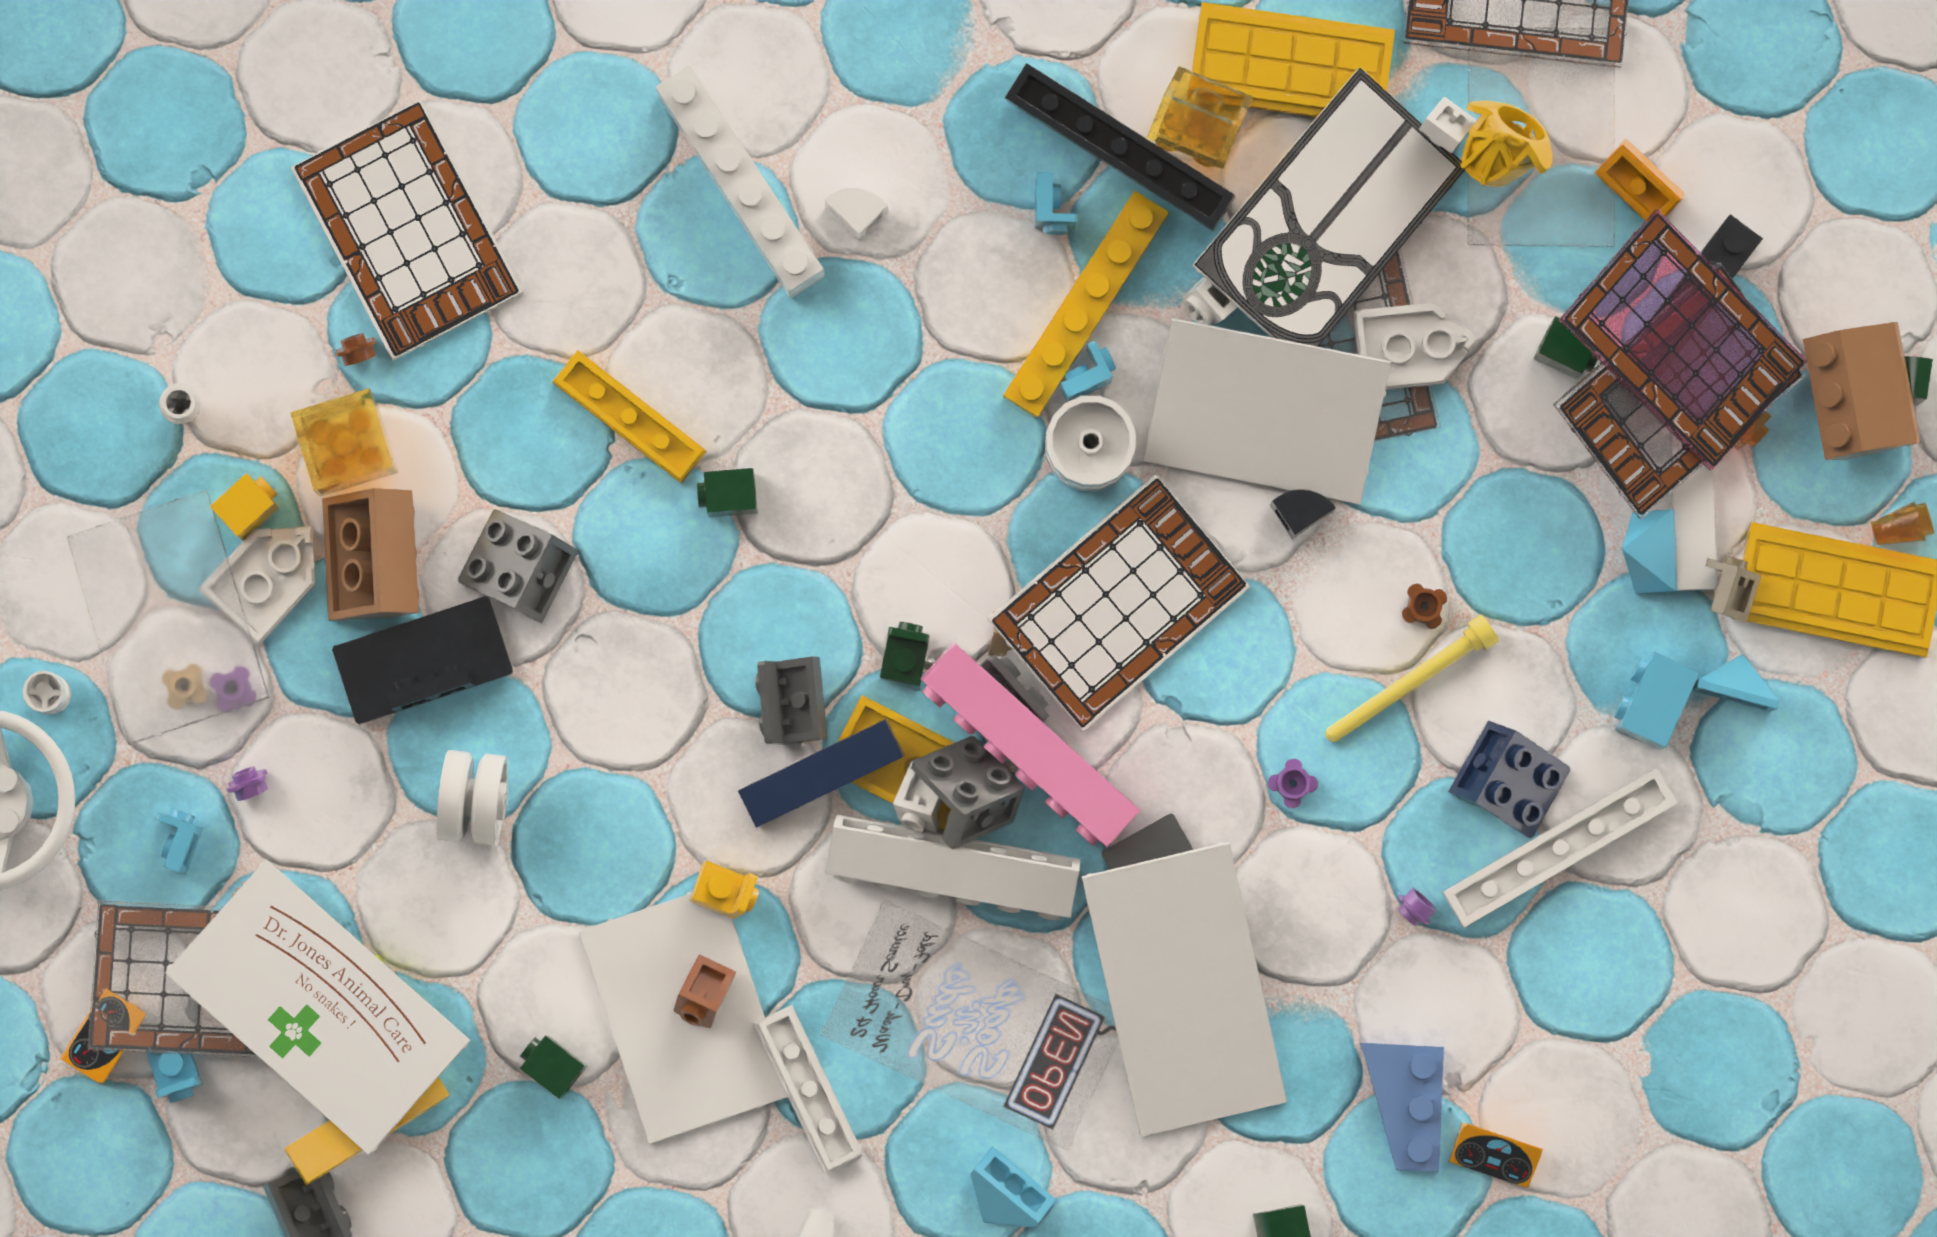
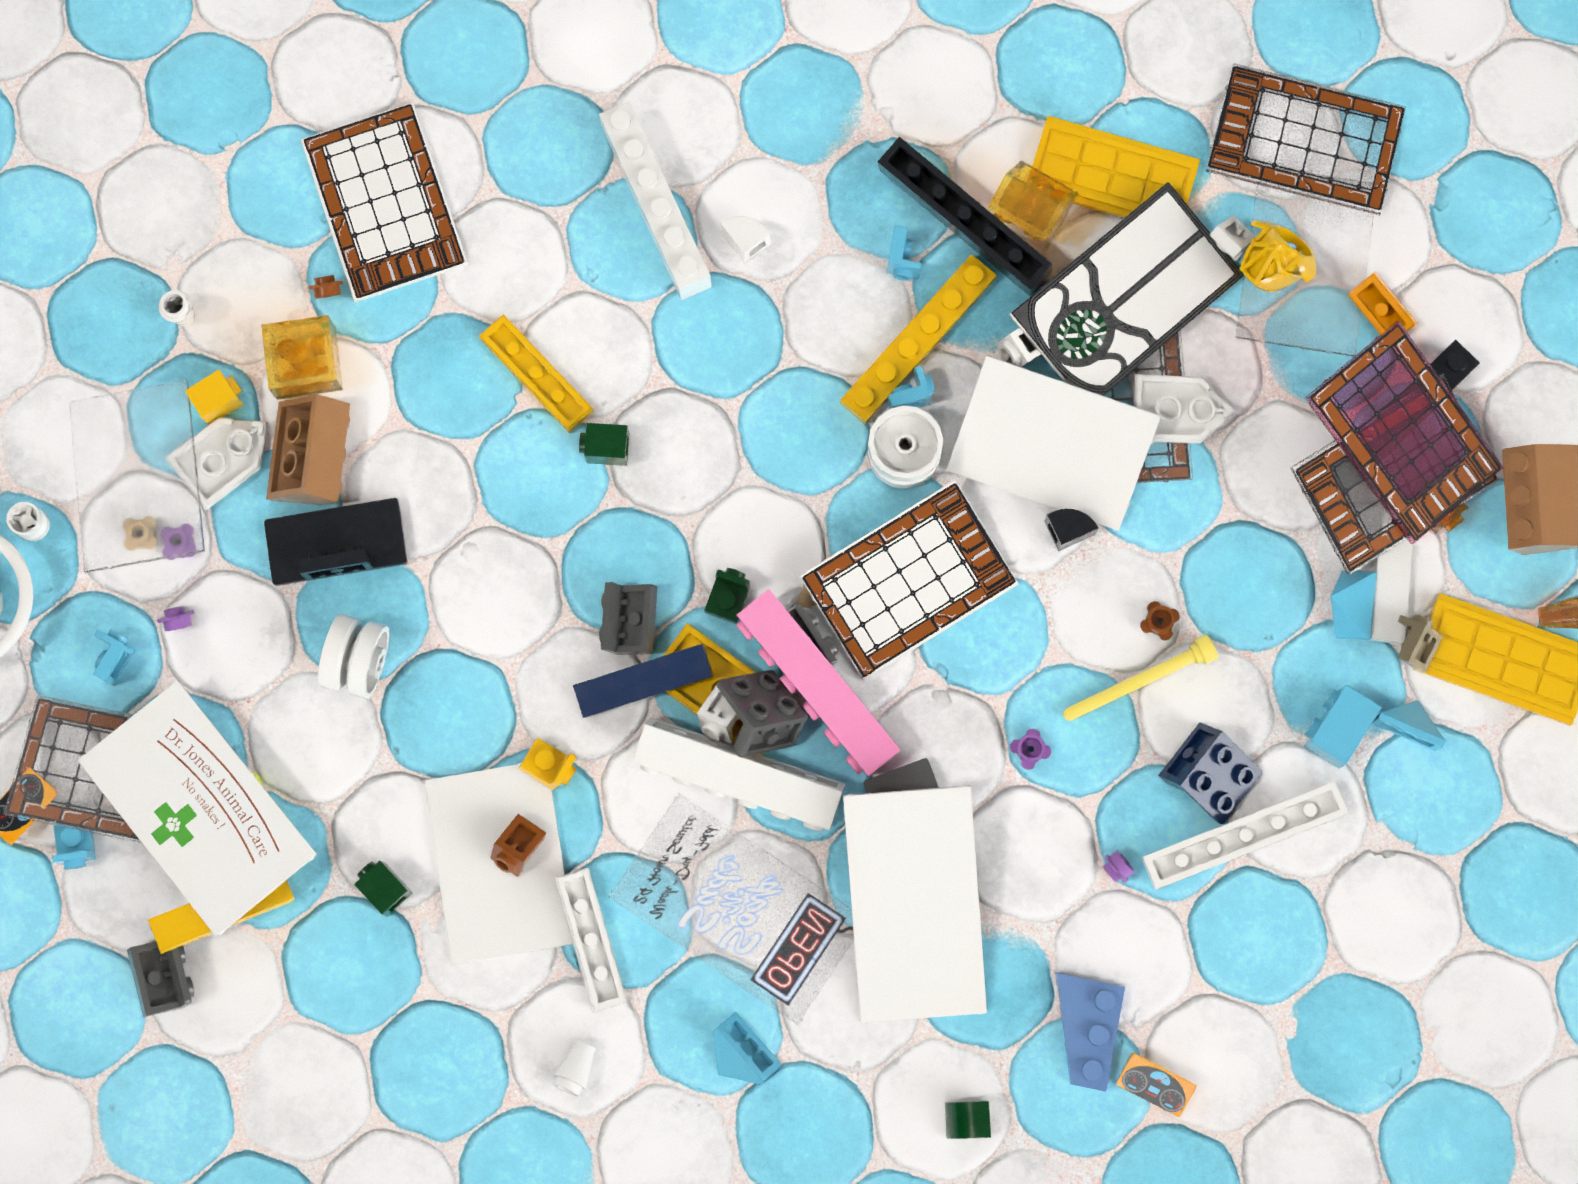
camera: 15 degrees right, 5 degrees down
dark grey bracket [458,509,579,624] -> none
dark green brick [1533,316,1601,380] -> none

